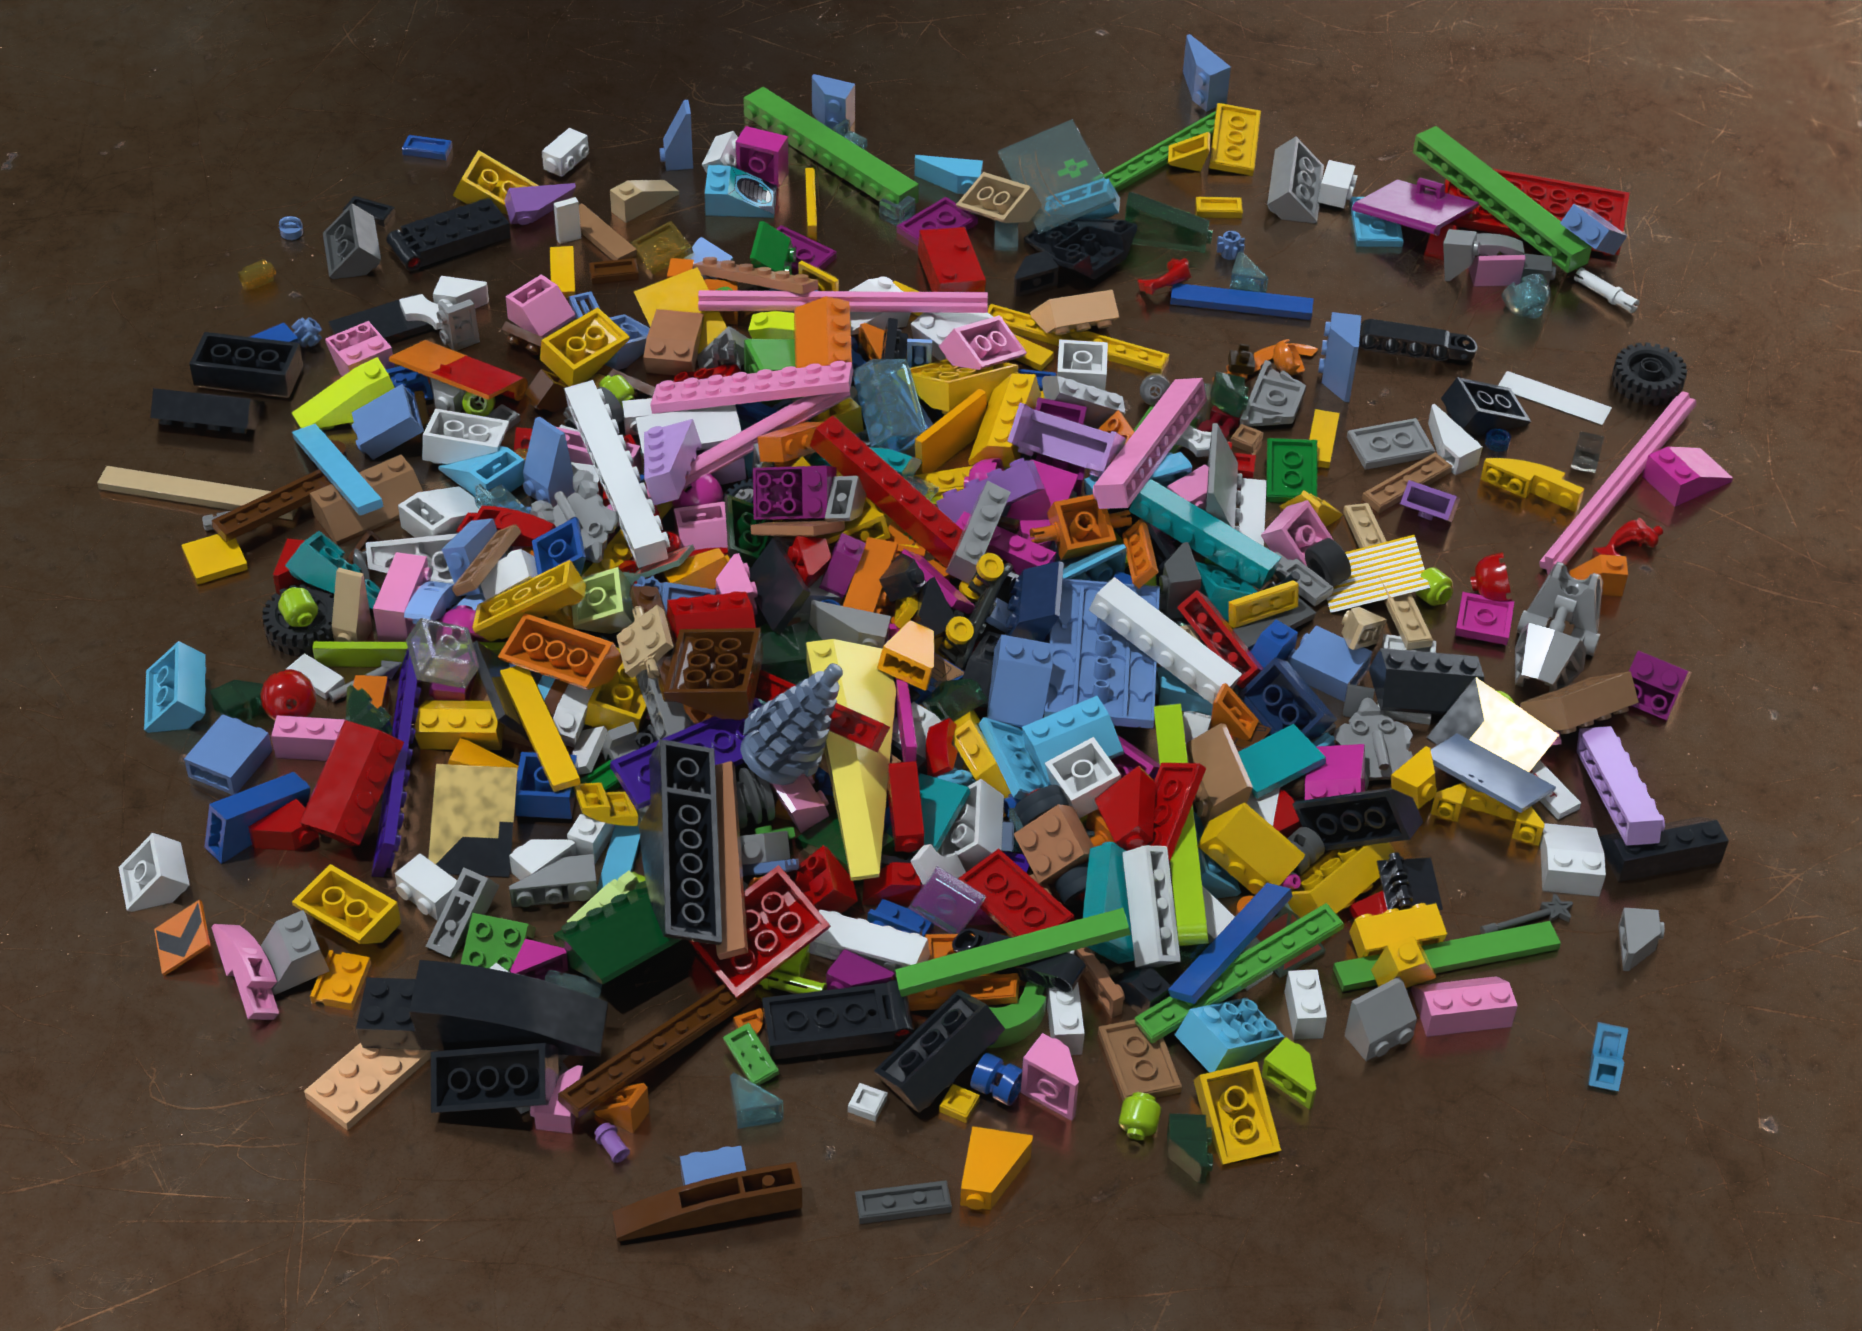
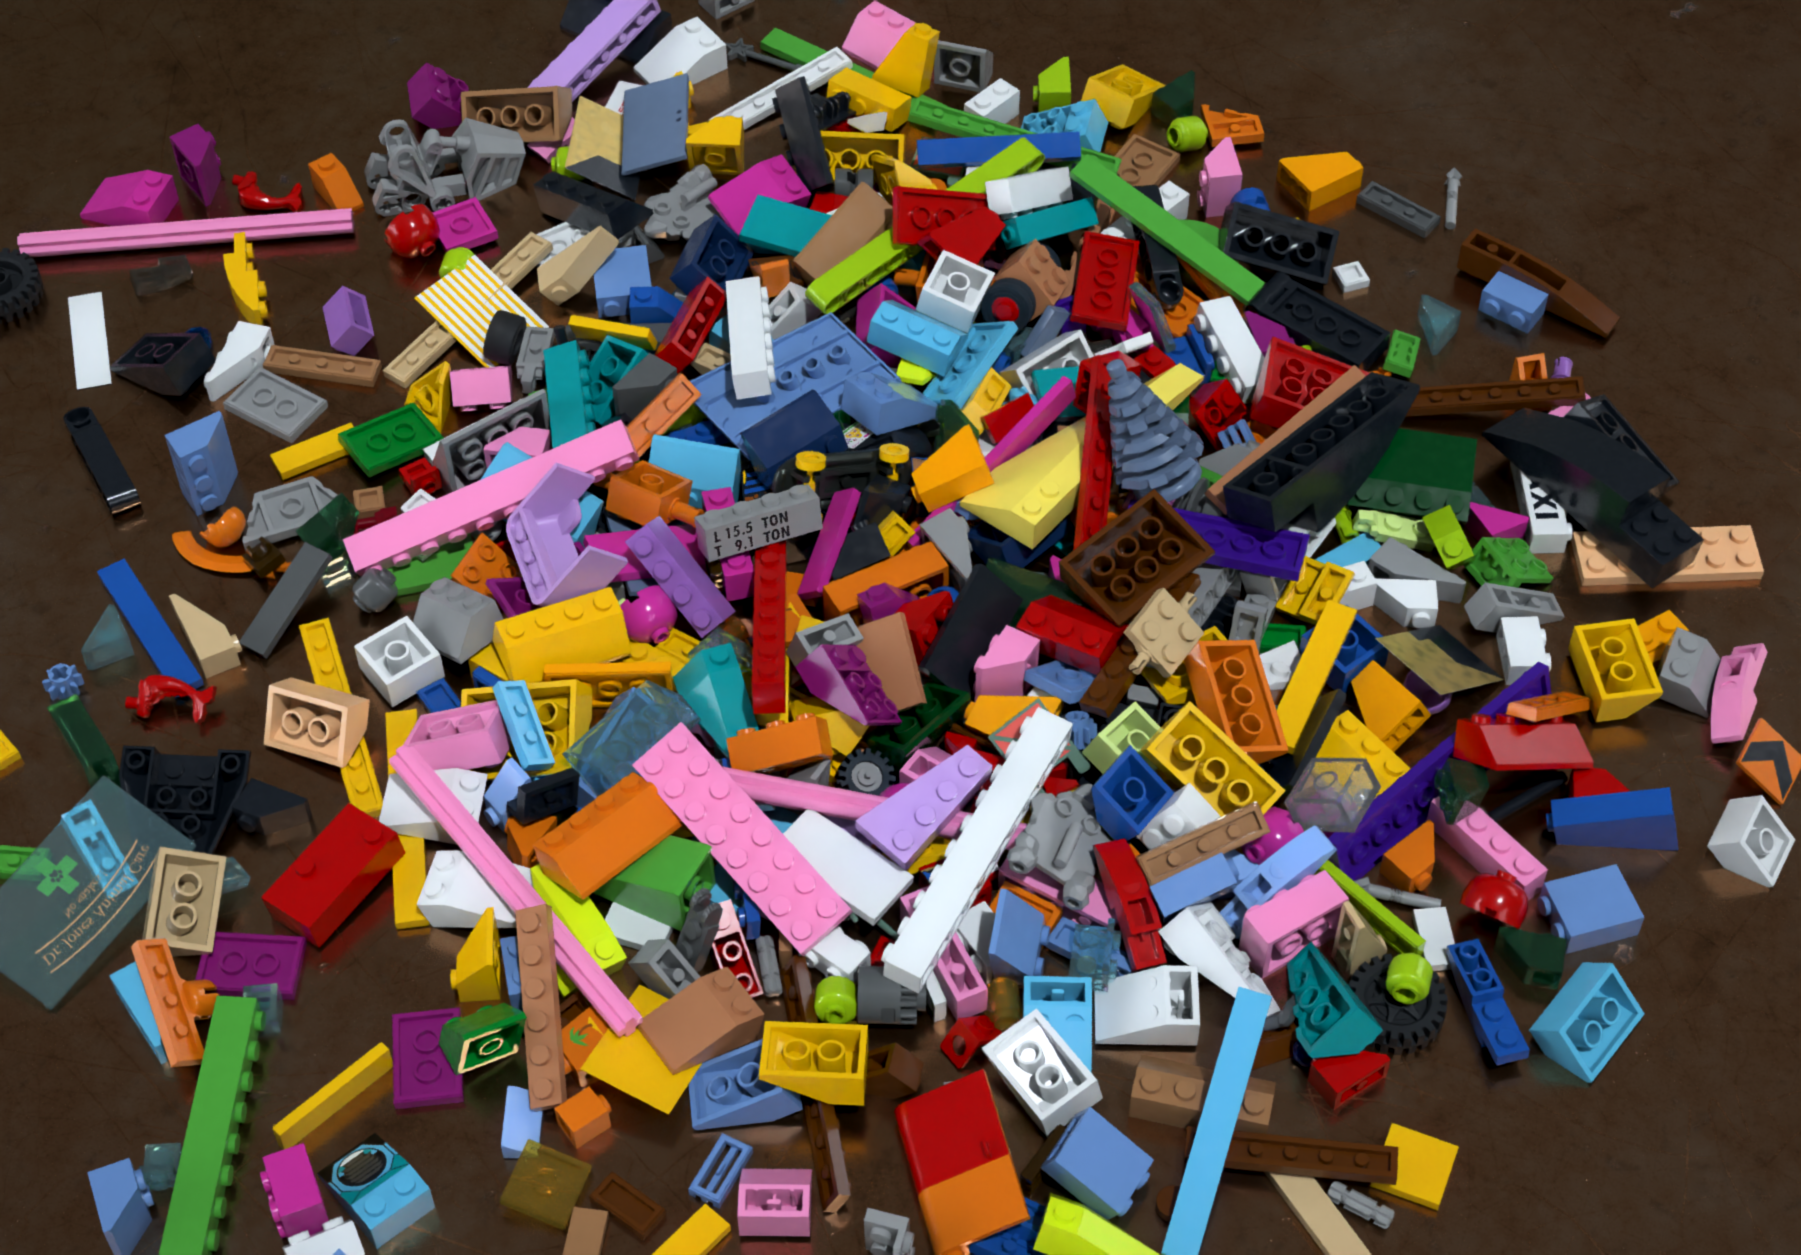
camera: 130 degrees left, 5 degrees up
none -> orange plate [131,938,220,1068]
none -> magenta slope [169,124,221,206]
none -> tan slope [169,594,242,679]
none -> dark grey tile [239,542,333,659]
none -> medium azure plate [492,680,555,771]
none -> white tile [709,47,853,130]
none -> white slope [847,112,887,133]
none -> orange wing [1200,104,1265,147]
none -> lime slope [1422,505,1475,571]
none -> light grey piece [1444,167,1463,229]
none -> blue slope [1446,939,1530,1066]
none -> orange tile [1506,691,1592,722]

